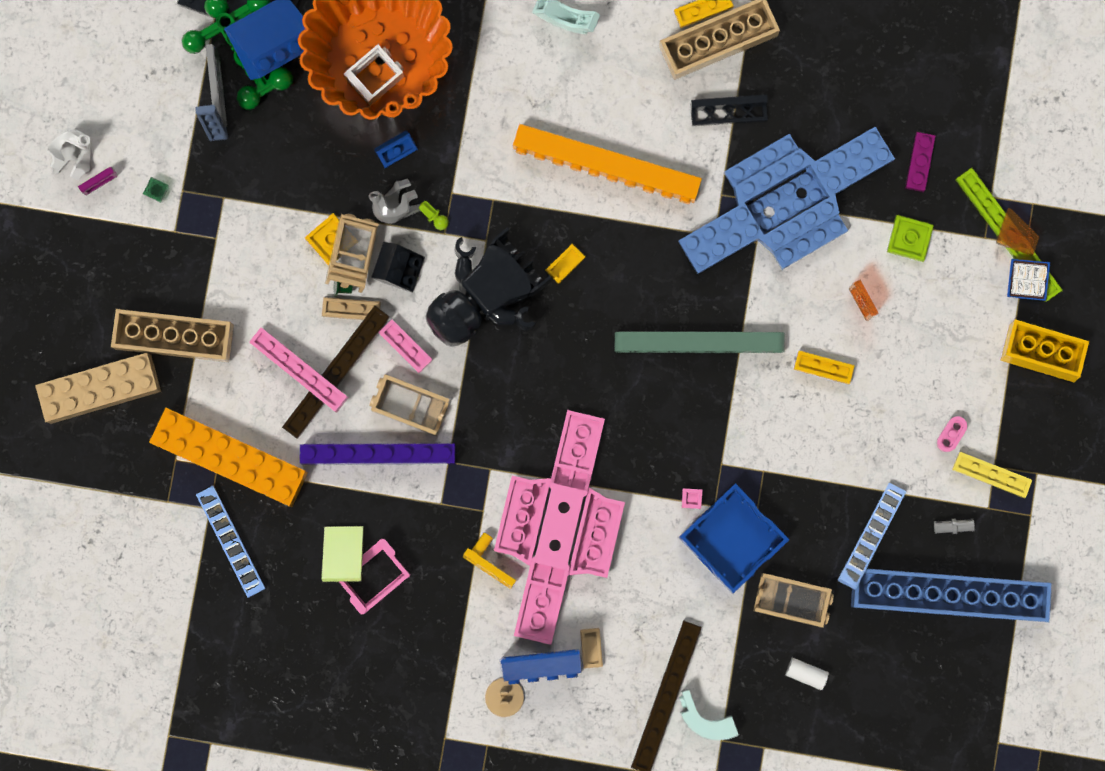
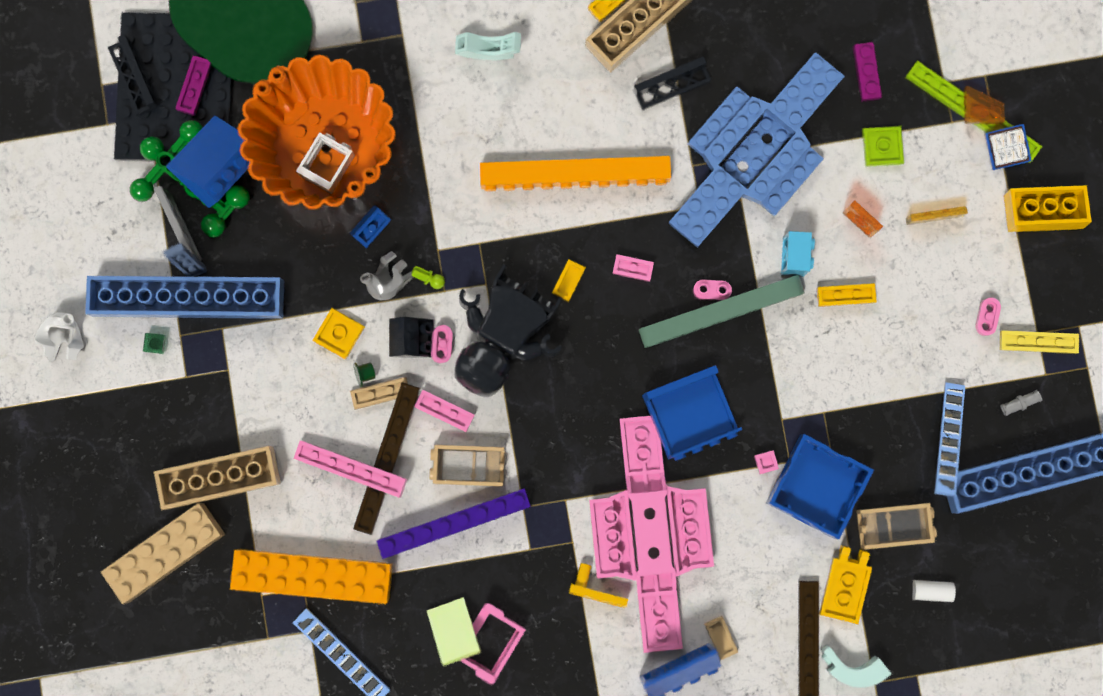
camera: 20 degrees left, 0 degrees up
magenta tile [78,166,118,196] -> none
tan door [325,214,379,293] -> none
none -> medium blue brick [85,276,284,319]
none -> bright pink plate [431,325,453,364]
none -> bright pink plate [613,255,654,282]
none -> blue panel [642,365,743,461]
none -> bright pink plate [693,280,732,301]
none -> medium azure brick [781,231,815,277]
none -> yellow tile [819,545,872,624]
none -> clear yellow tile [906,206,968,225]

